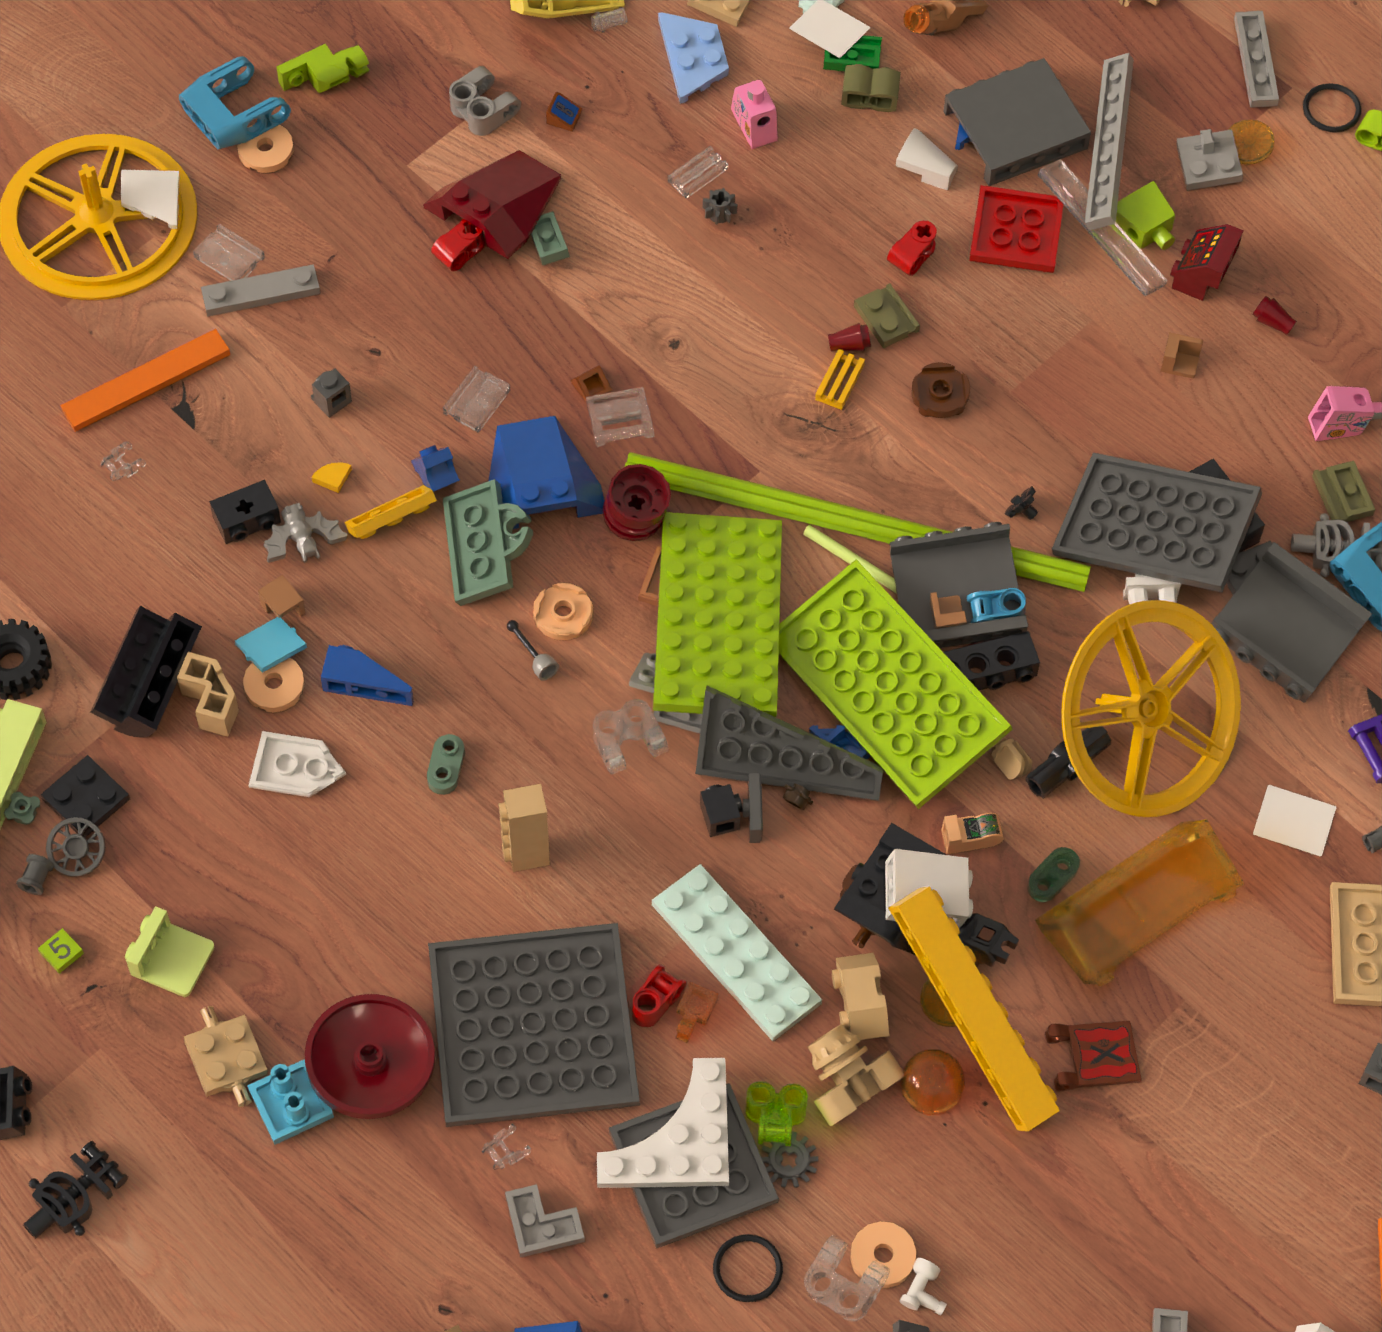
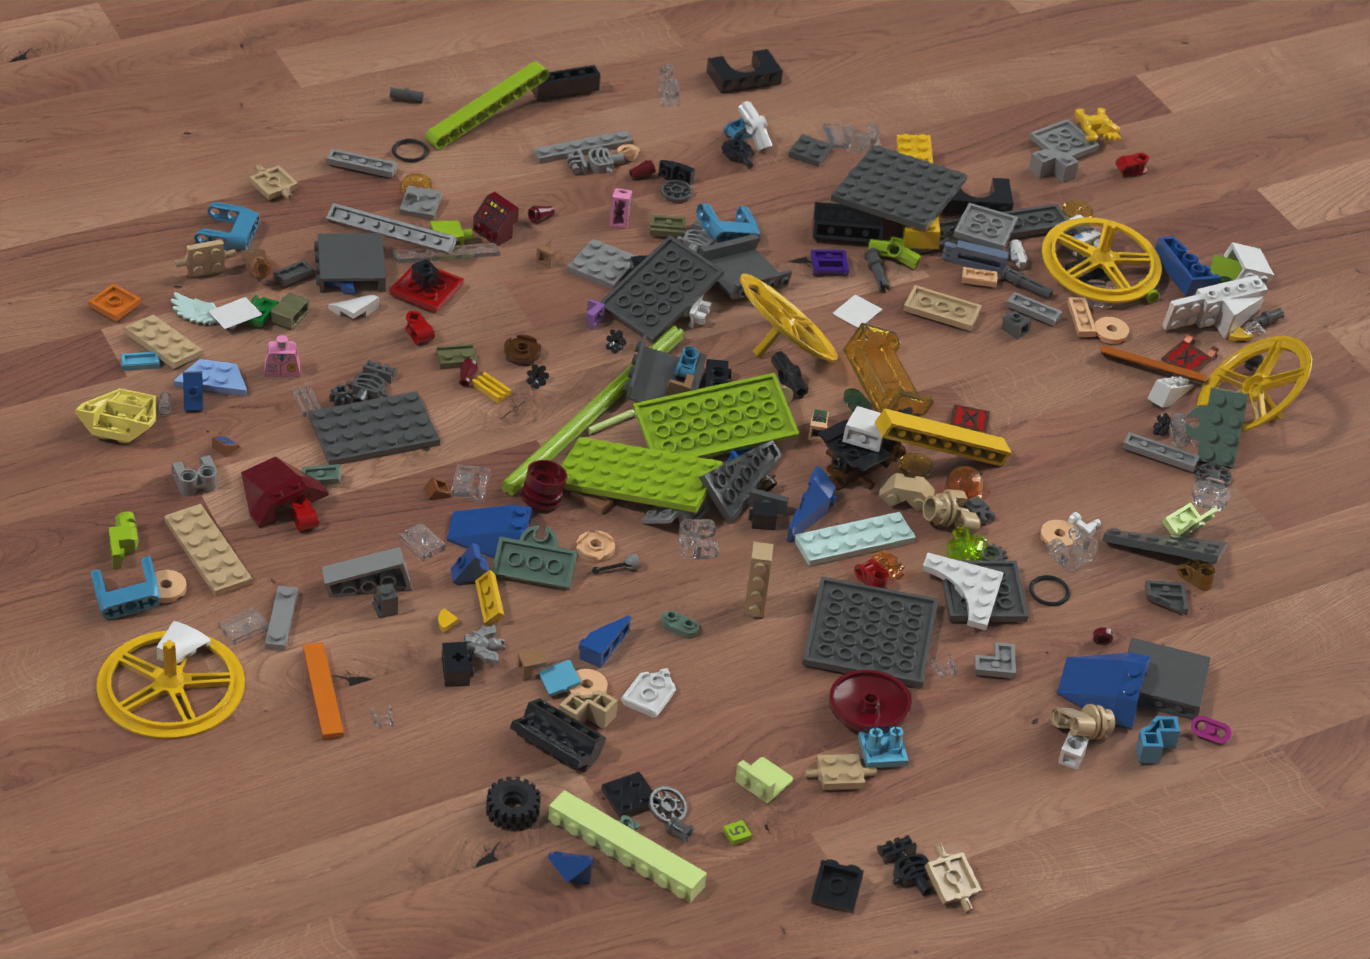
camera: 75 degrees left, 20 degrees down
none -> tan plate [164,504,252,597]
none -> blue brick [183,371,203,410]
none -> dark grey plate [273,260,314,287]
none -> dark grey plate [308,391,440,465]
none -> light grey wedge [322,547,412,597]
none -> dark grey torso [346,360,397,403]
none -> black brick [412,259,439,290]
none -> black plant [526,364,549,389]
none -> light grey plate [567,239,636,290]
none -> medium lavender bracket [586,299,605,330]
none -> blue wedge [787,466,837,543]
none -> tan plate [924,843,982,913]
none -> dark grey plate [962,496,995,525]

